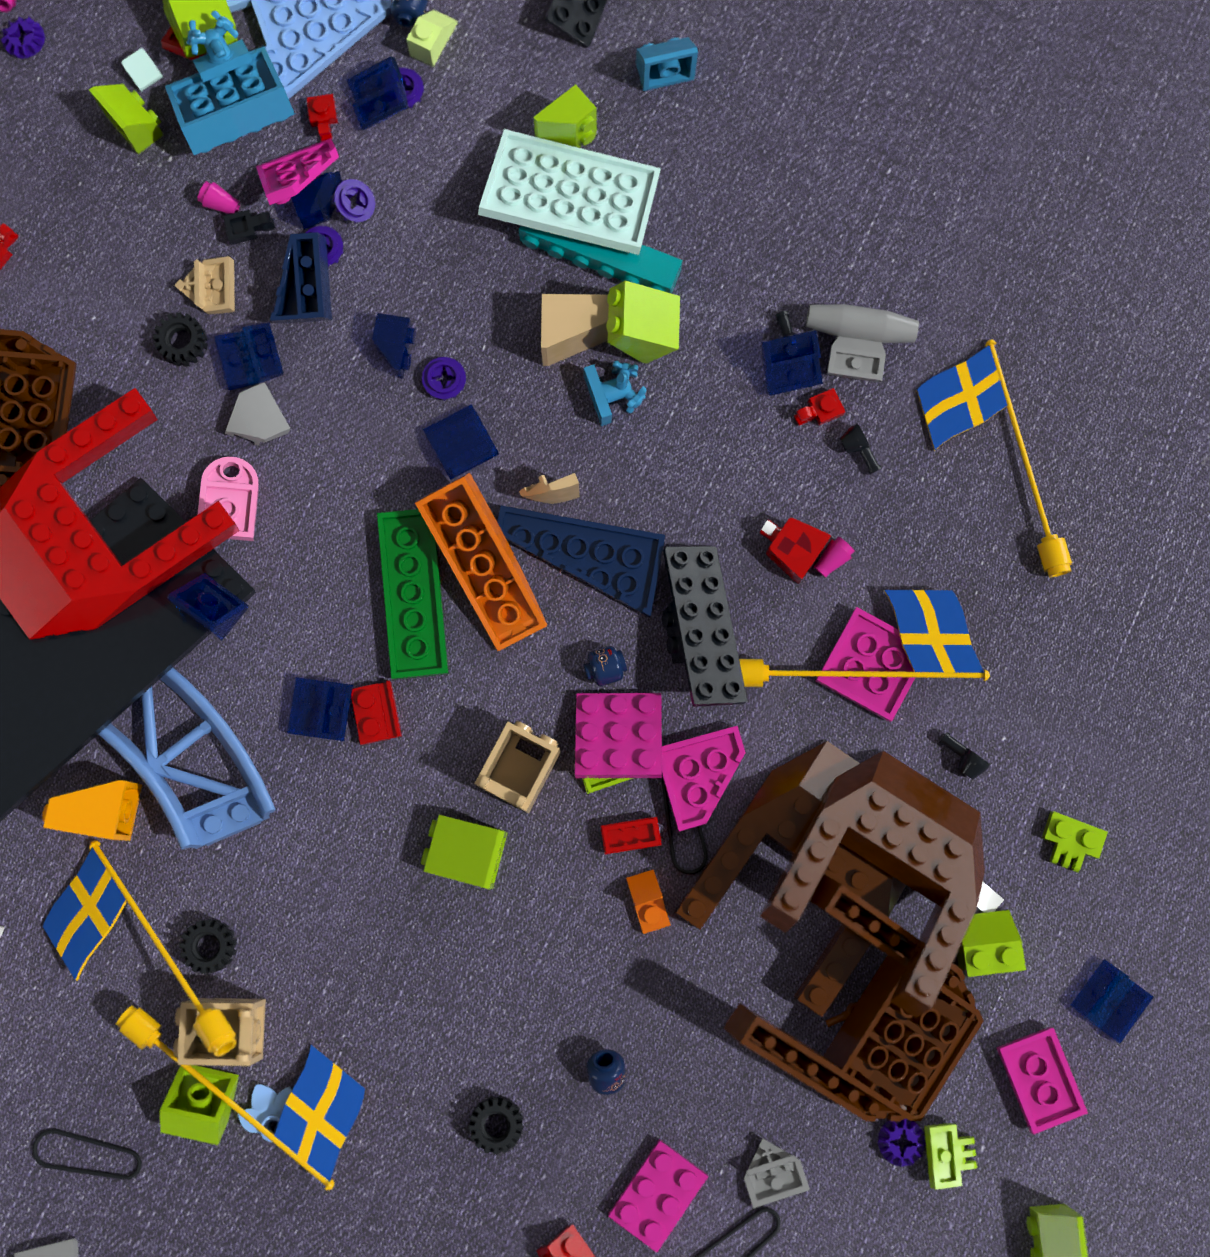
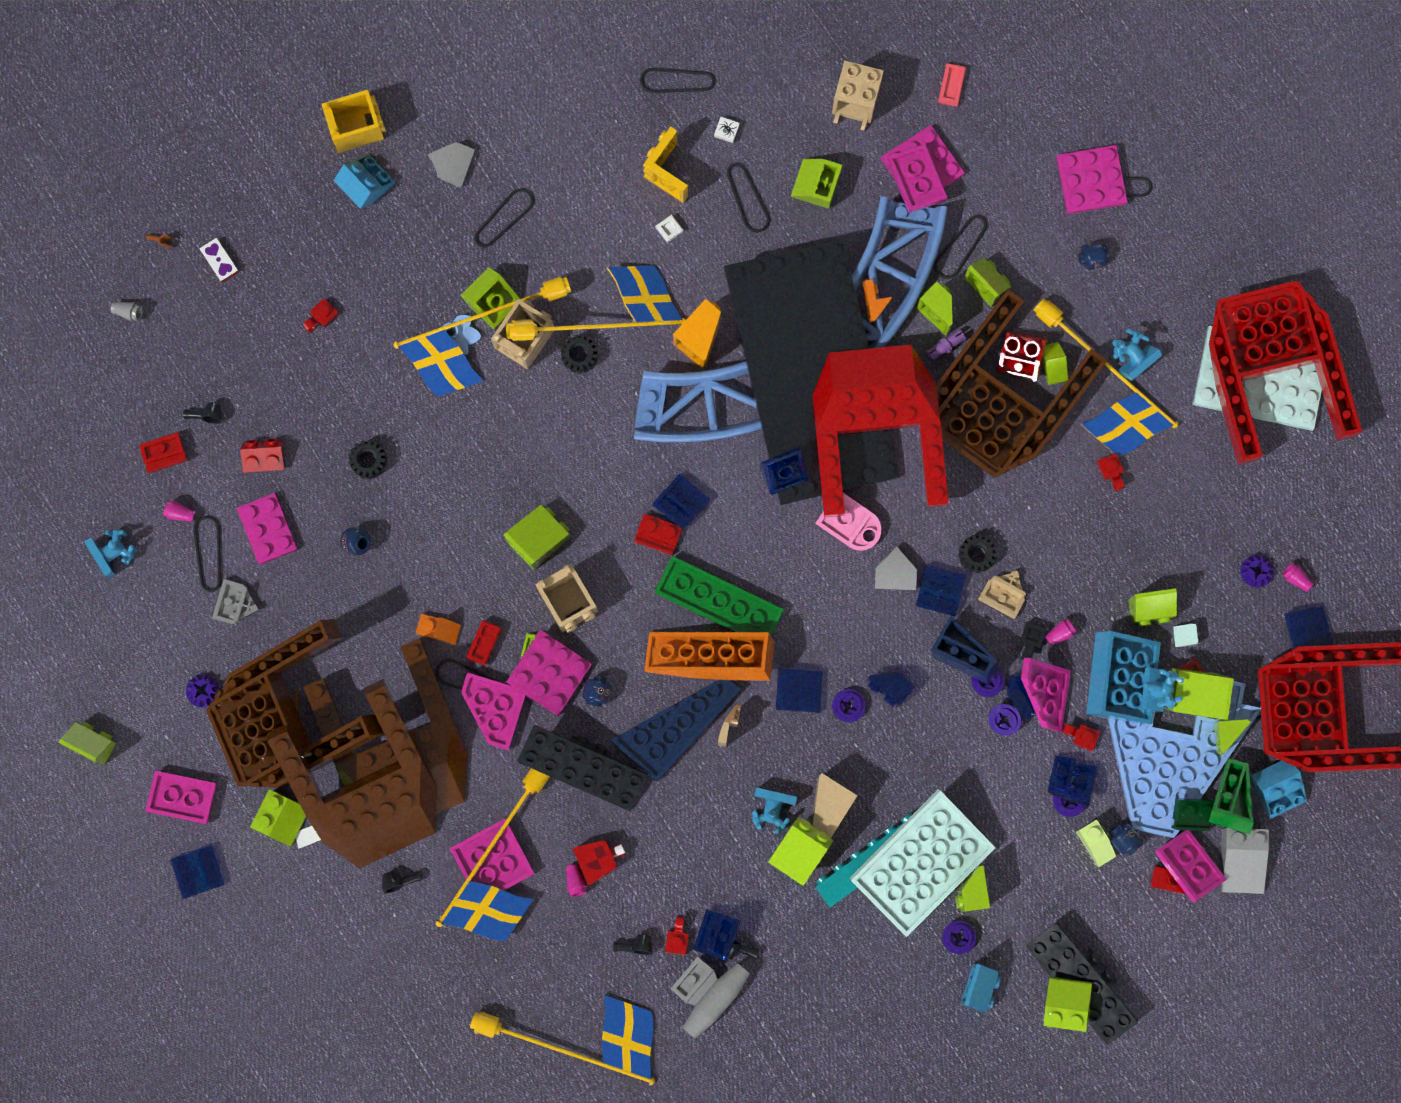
camera: 125 degrees right, 0 degrees up
lime hinge [924,1123,977,1190] -> none
lime hinge [1042,811,1108,873] -> none
none -> dark purple gear [942,920,976,954]

